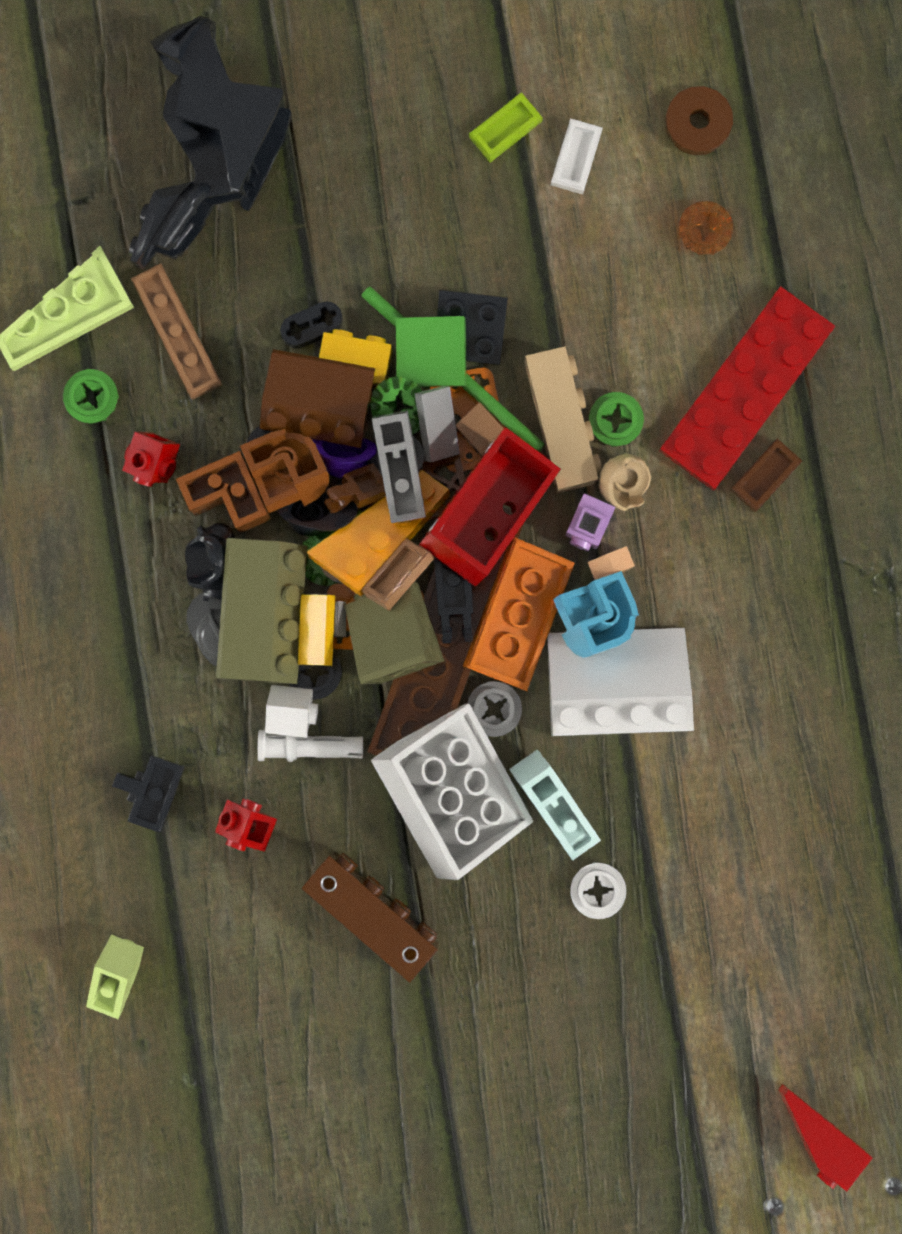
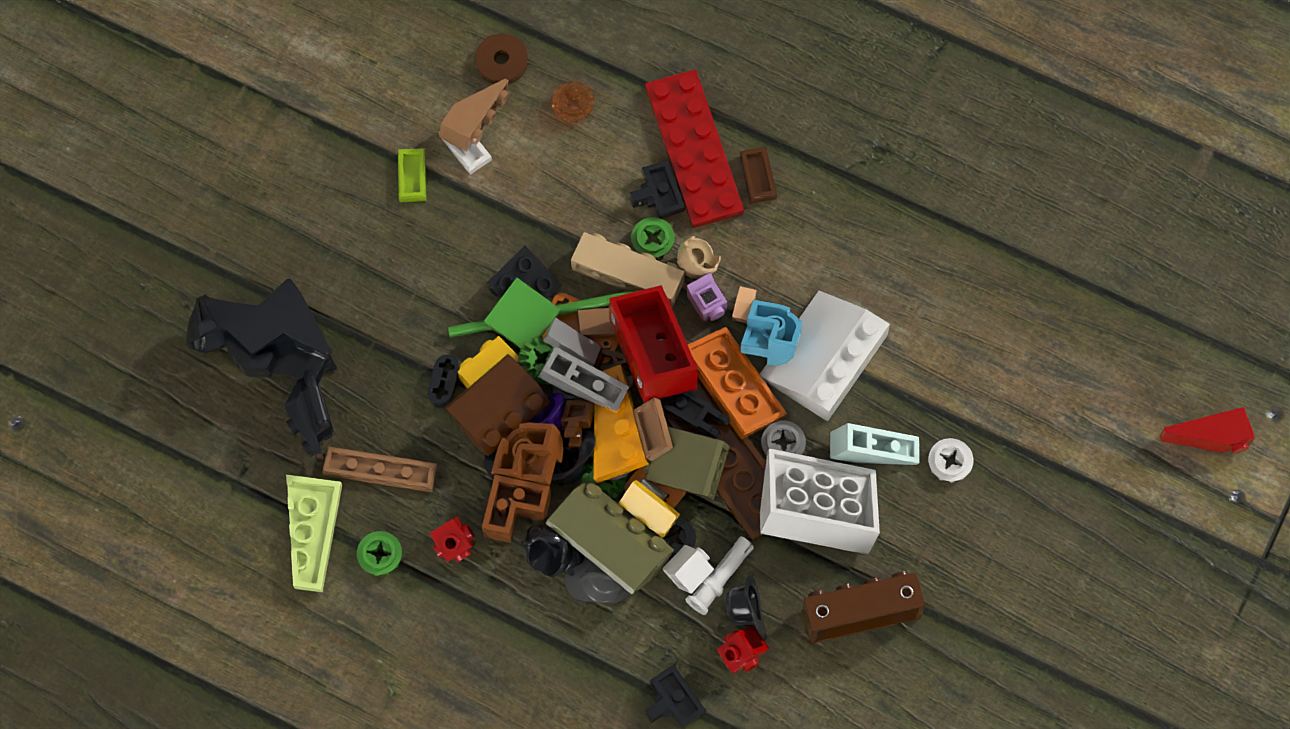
camera: 55 degrees left, 15 degrees down
none -> medium nougat slope [439,79,509,152]
none -> black hinge [629,161,685,219]
none -> black piece [726,575,767,641]

